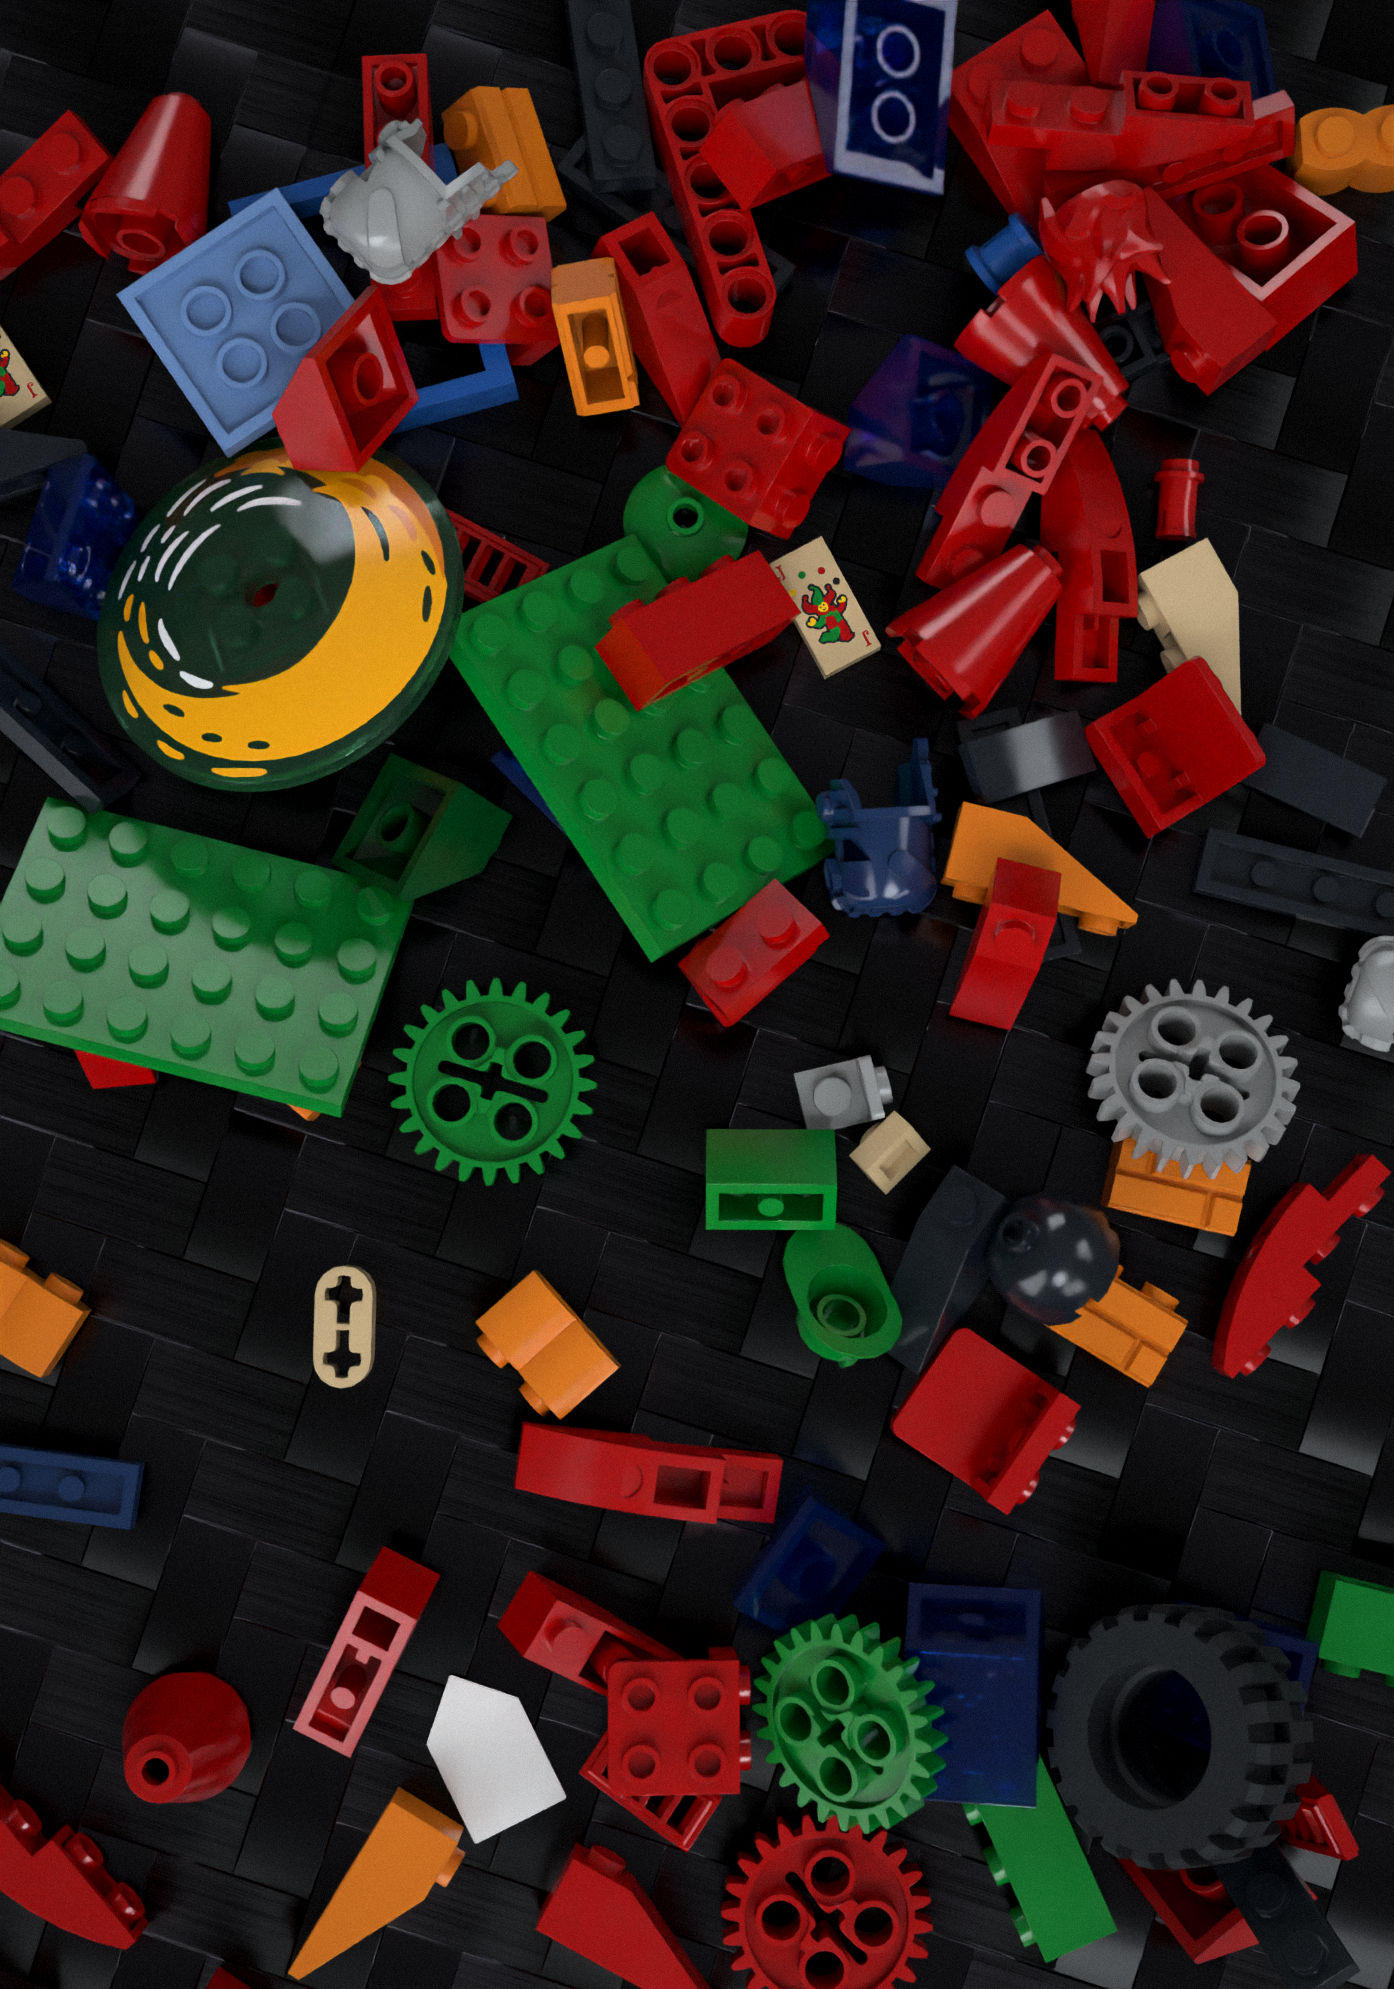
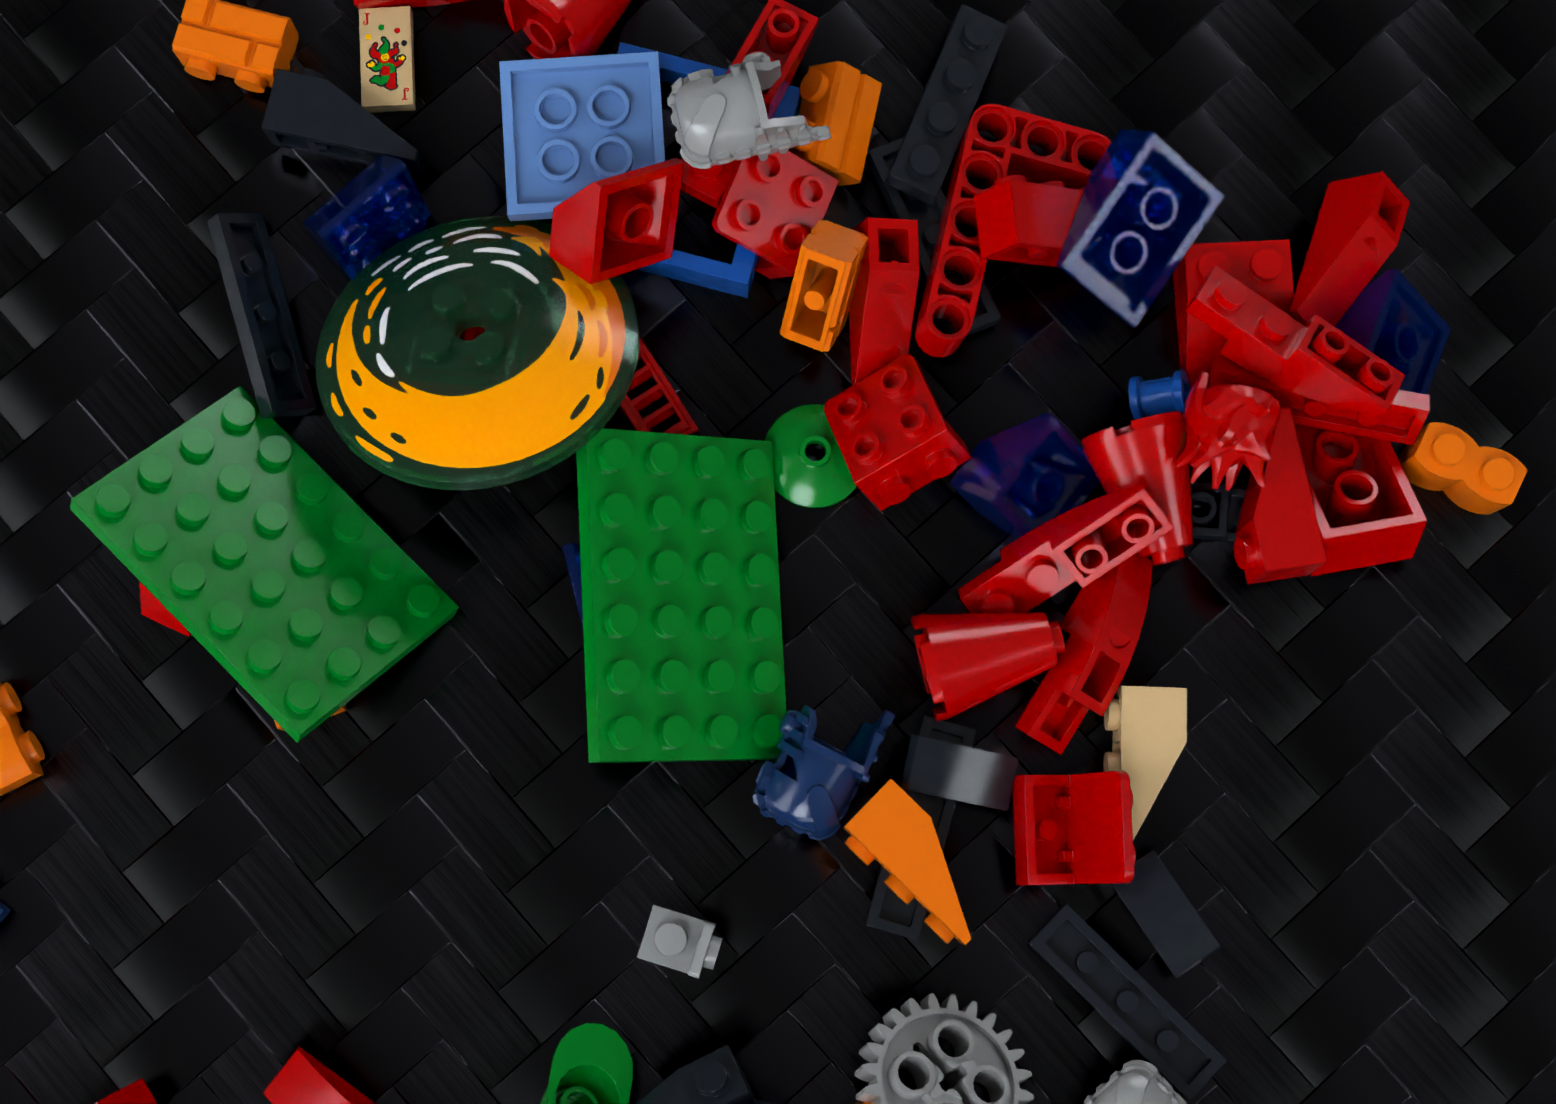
camera: 25 degrees right, 5 degrees down
tan beam [313,1264,376,1388] -> none
dark green slope [330,753,513,902] -> none
green gear [388,978,598,1186] -> none
orange brick [475,1270,621,1420] -> none
red brick [594,550,801,712] -> none
red bracket [677,878,830,1027] -> none
green brick [706,1129,837,1230] -> none
tan tile [769,536,881,679] -> none
tan plate [849,1110,931,1194] -> none
red slope [949,857,1062,1030] -> none
red pin [1154,459,1205,541] -> none

